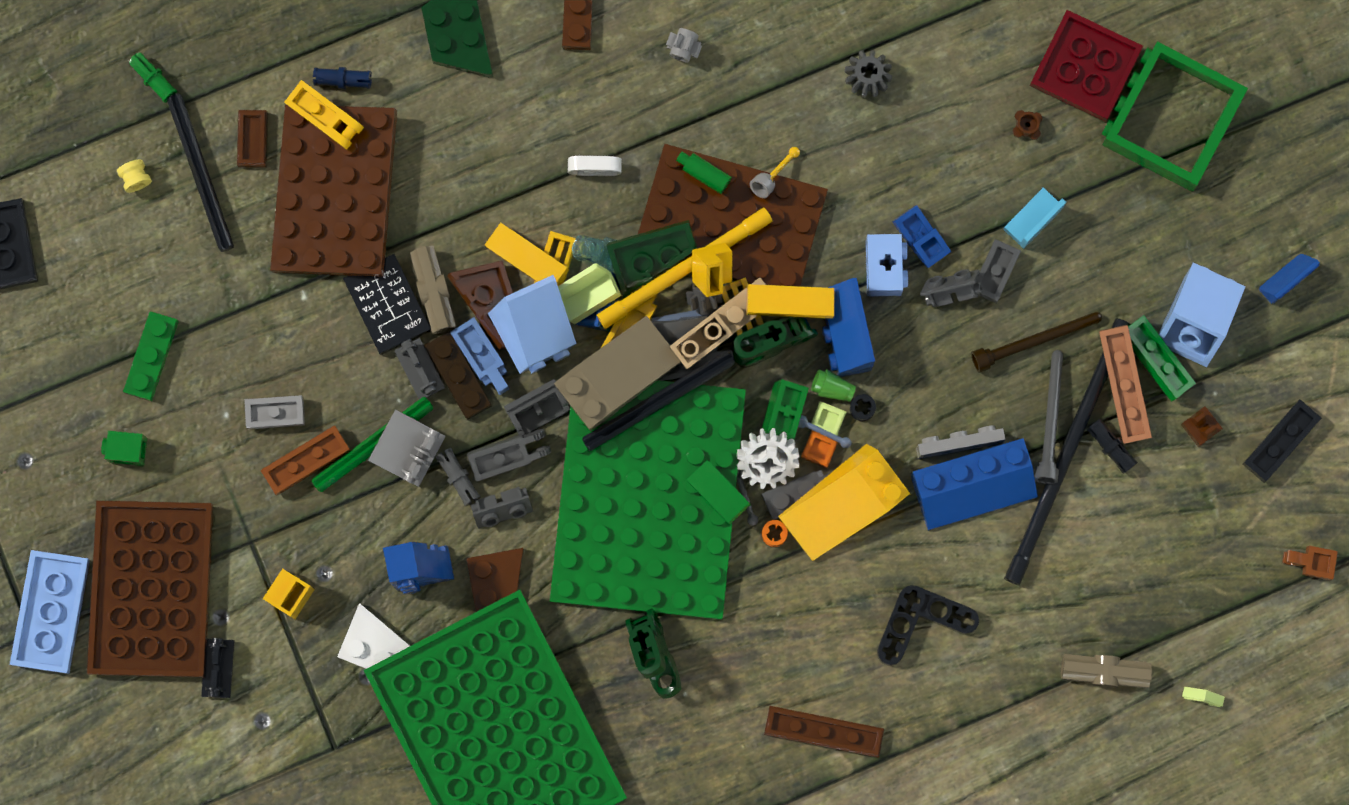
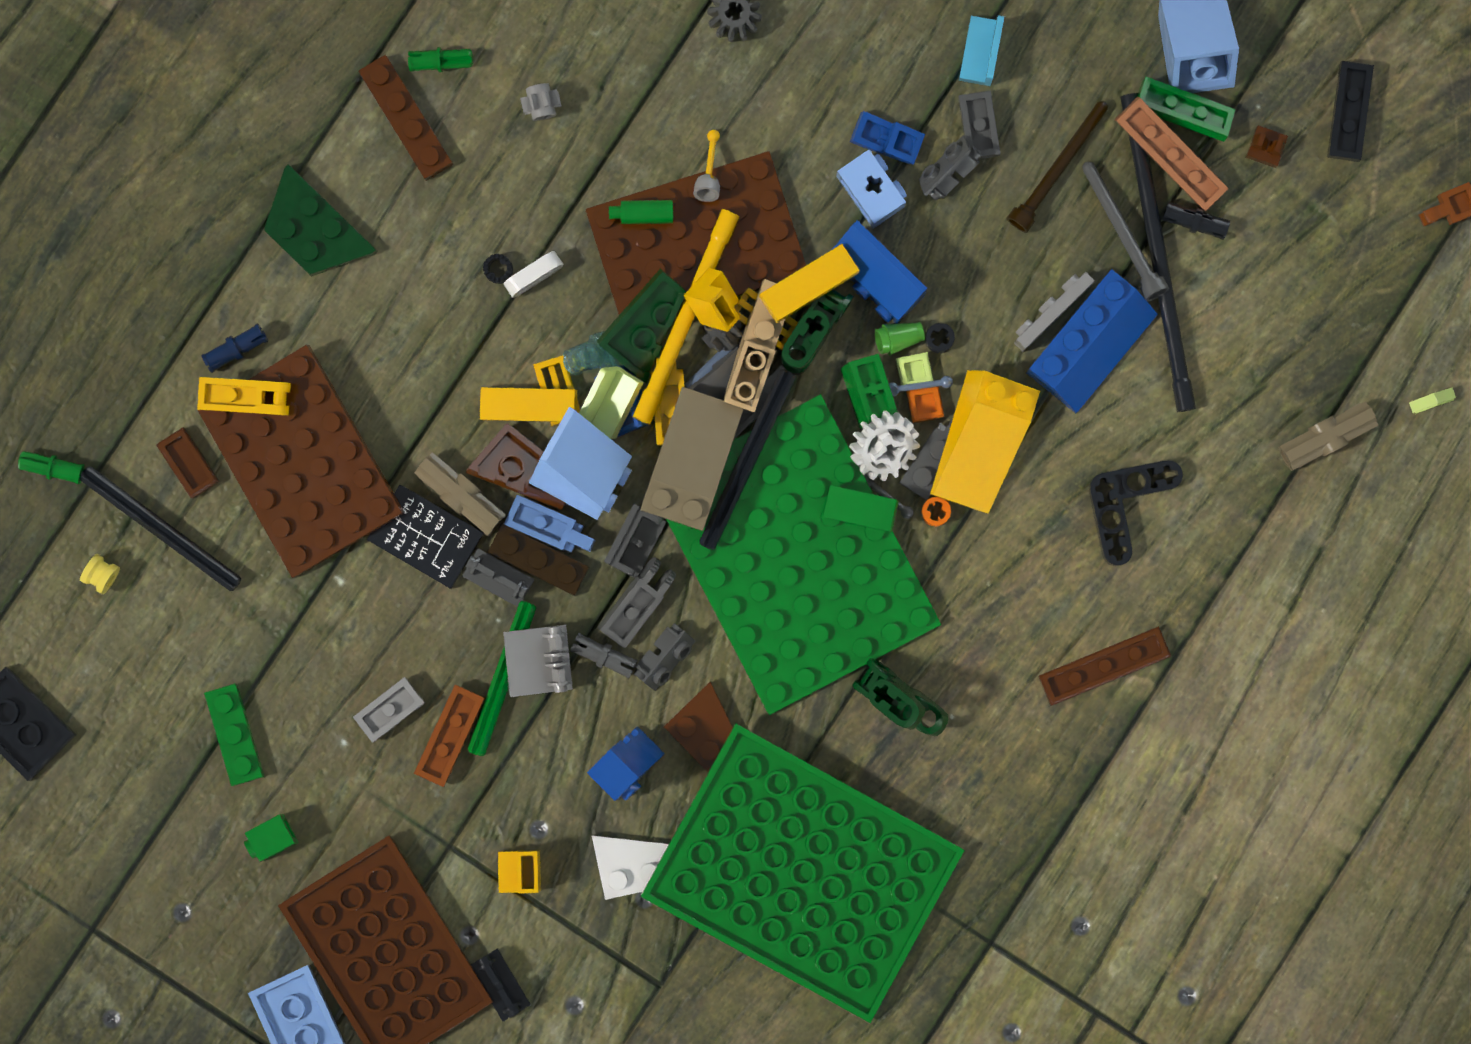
camera: 30 degrees left, 5 degrees up
none -> black bush [483,254,513,284]

